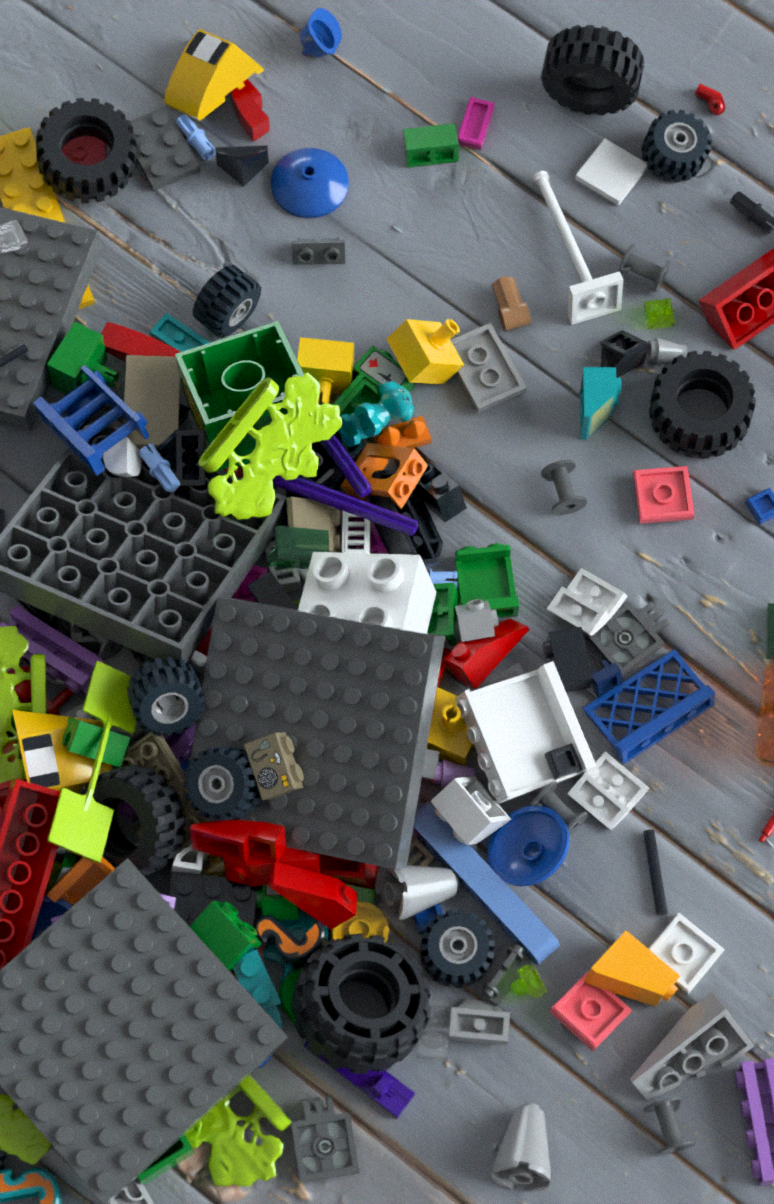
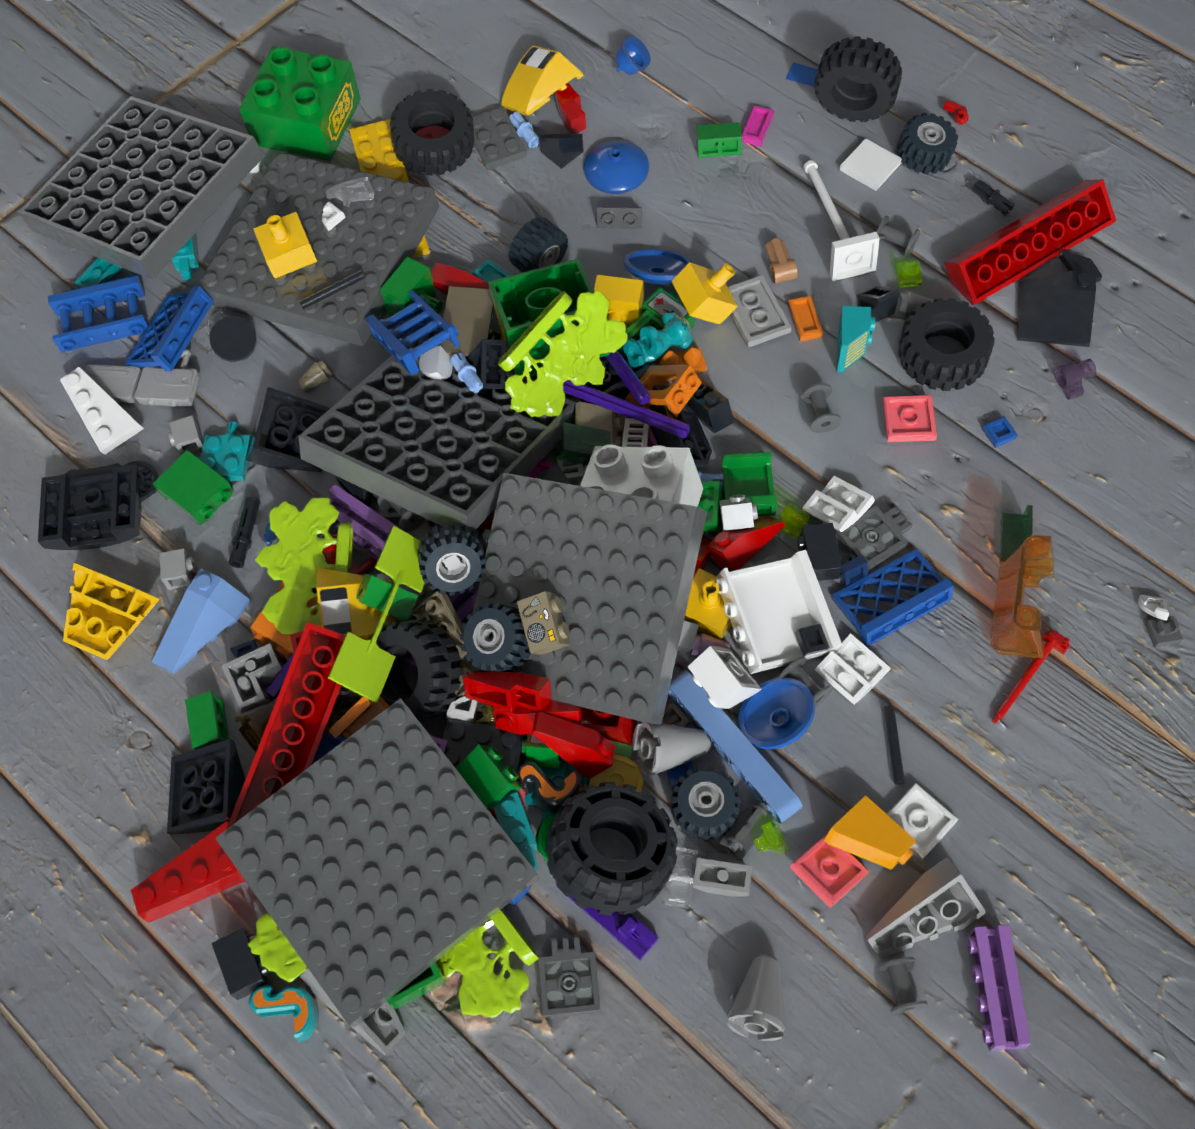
camera: 10 degrees right, 5 degrees down
none -> blue dish [624,249,692,286]
none -> clear neon green tile [778,502,810,538]
none -> blue sticker [786,63,818,86]
none -> orange tile [788,295,823,342]

